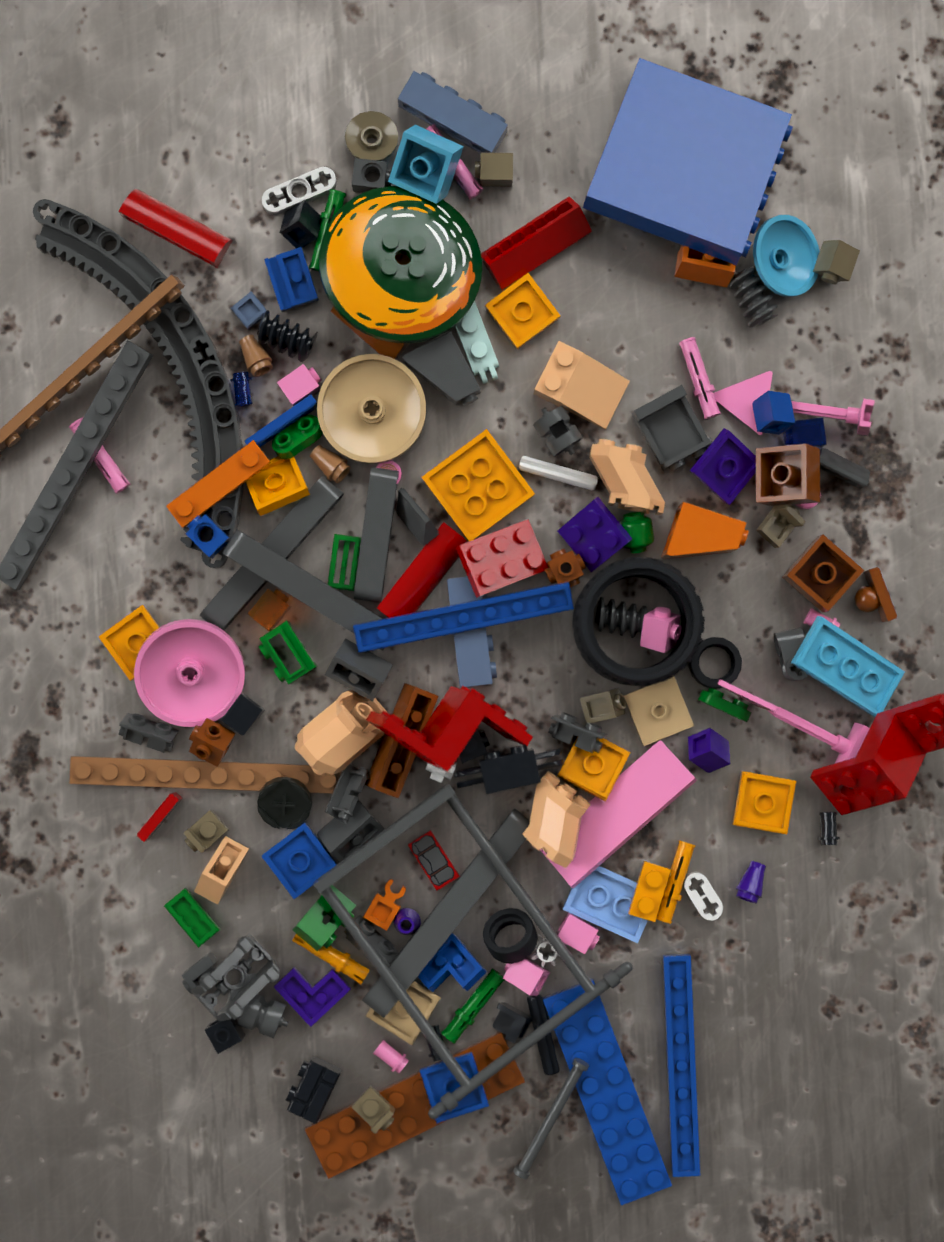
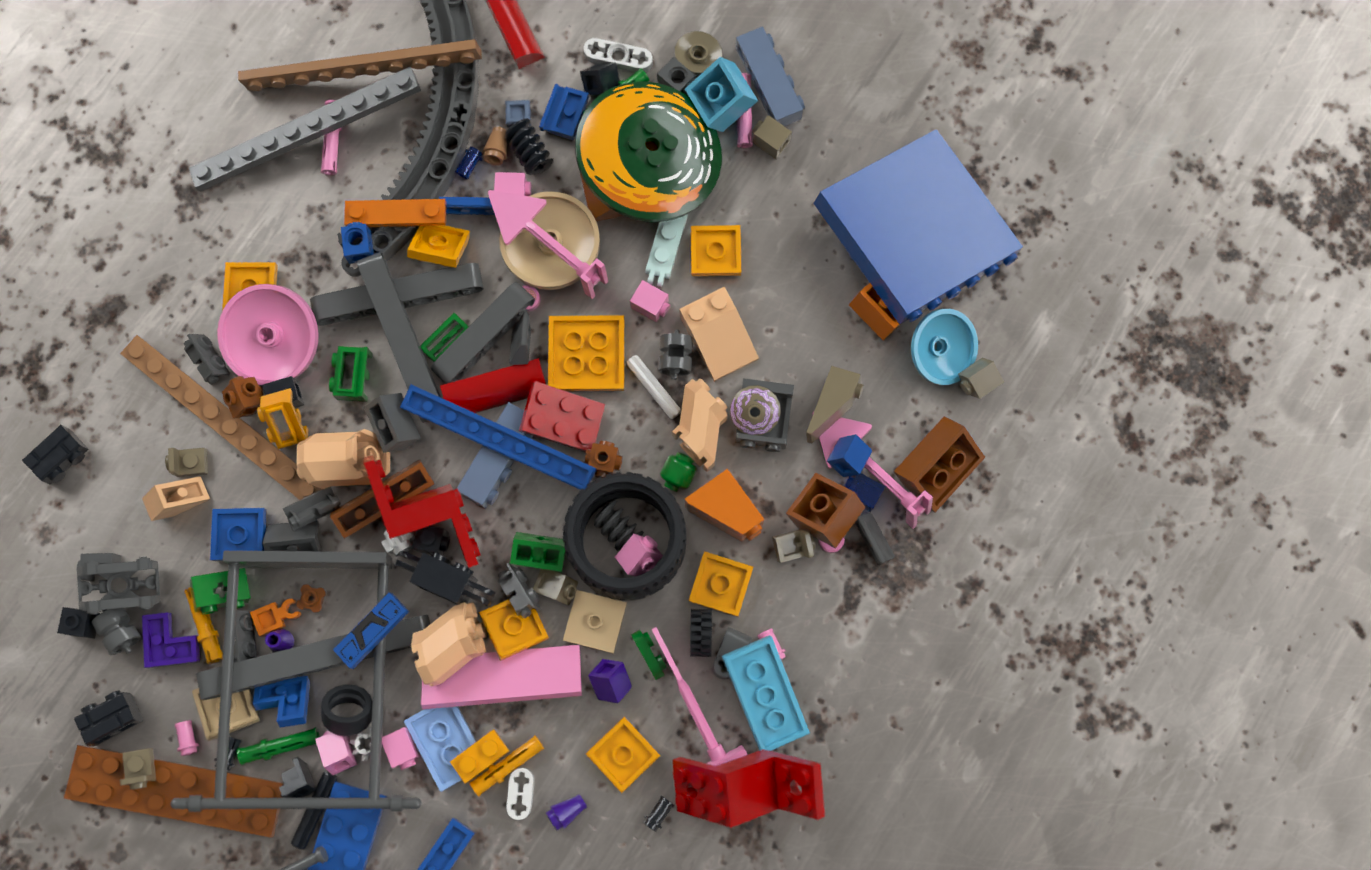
camera: 40 degrees right, 10 degrees down
red tile [137,792,183,842] -> none
green plate [164,888,220,948] -> none
clear orange brick [247,589,291,631] -> none
pearl dark grey tile [257,777,312,829] -> none
green plate [272,415,323,459] -> none
medium nougat cone [310,445,351,483] -> none
dark grey slope [402,331,481,406] -> none
tile [408,830,460,891] -> none
blue plate [419,1052,489,1123] -> none
red brick [481,196,592,290] -> none
dark purple plate [557,497,632,573] -> none
bright pink pin [679,337,721,419] -> none
black tyre [688,637,742,688] -> none
dark purple plate [690,428,756,505] -> none
dark grey piece [729,266,778,328] -> none
dark orange brick [782,534,864,613] -> none
dark orange tile [854,567,897,622] -> none
none -> black brick [22,425,89,485]
none -> light orange window [257,388,308,449]
none -> dark orange plate [296,584,326,613]
none -> blue tile [333,592,409,669]
none -> bright pink piece [488,190,609,299]
none -> green brick [510,532,566,572]
none -> bright pink brick [630,280,671,322]
none -> light orange plate [688,551,753,617]
none -> black tyre [690,609,712,657]
none -> dish [730,385,780,436]
none -> dark tan slope [806,365,864,444]
none -> dark orange slope [893,416,985,513]

